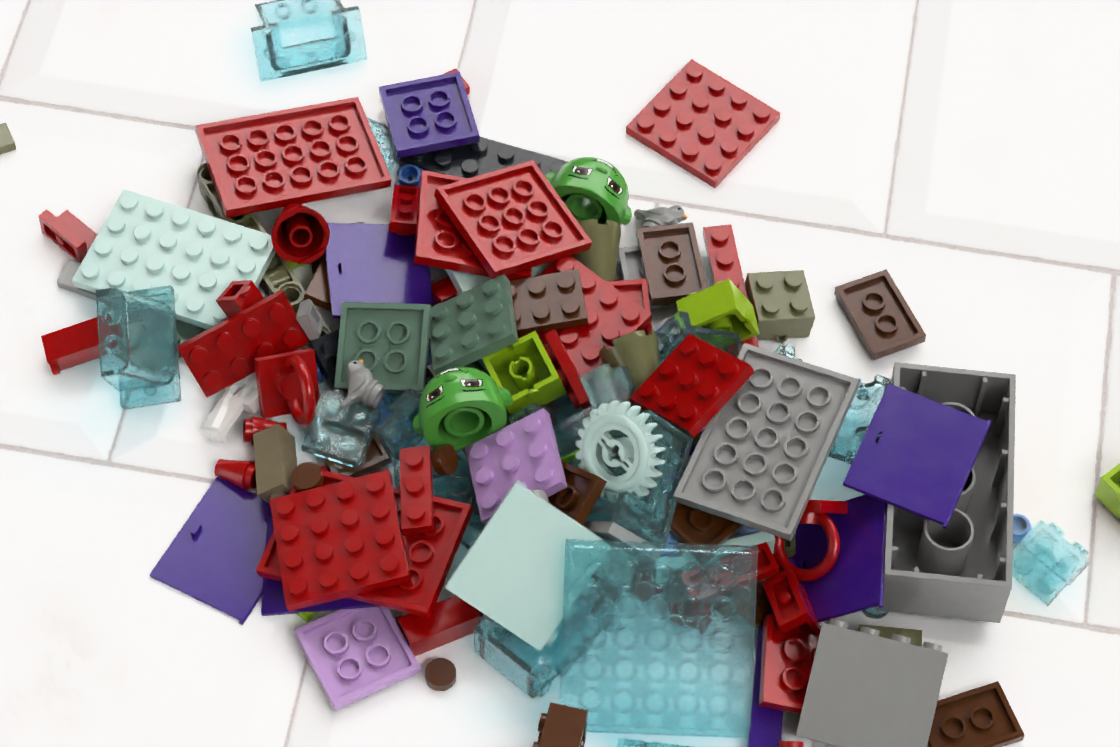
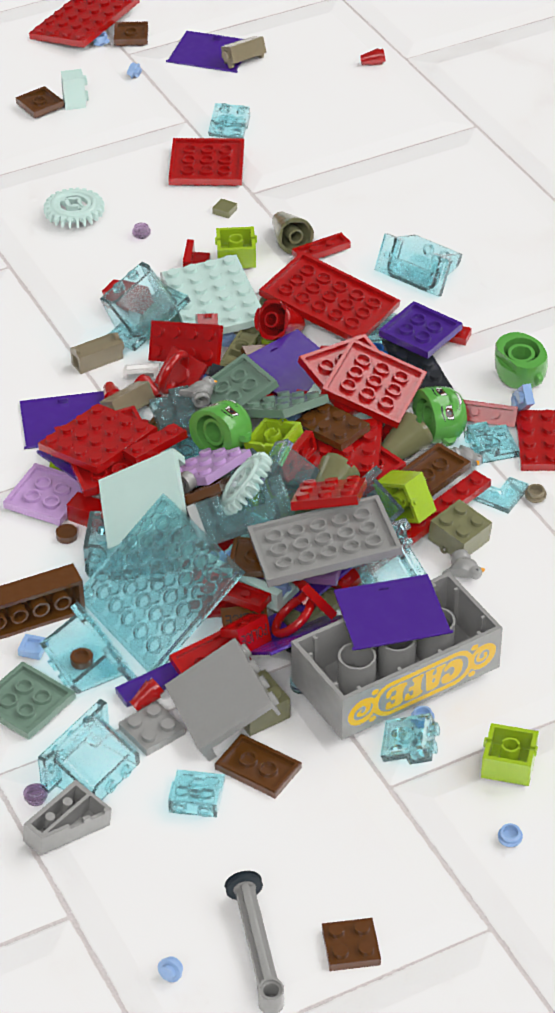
camera: 55 degrees right, 15 degrees down
reddish brown tile [291,462,324,492] -> none
light grey tile [296,299,324,341] -> none
reddish brown tile [431,444,458,476] -> none
reddish brown plate [834,269,926,360] -> none
none -> dark tan brick [70,332,125,374]
none -> lime brick [215,226,257,269]
none -> olive cone [272,211,314,254]
none -> red plate [292,232,351,259]
none -> light grey animal [442,549,485,580]
none -> plate [463,399,518,428]
none -> clear light blue plate [464,422,520,464]
none -> clear light blue tile [473,477,529,514]
none -> bright green piece [494,332,548,389]
none -> light blue plate [511,383,535,411]
none -> dark tan plate [525,484,547,503]

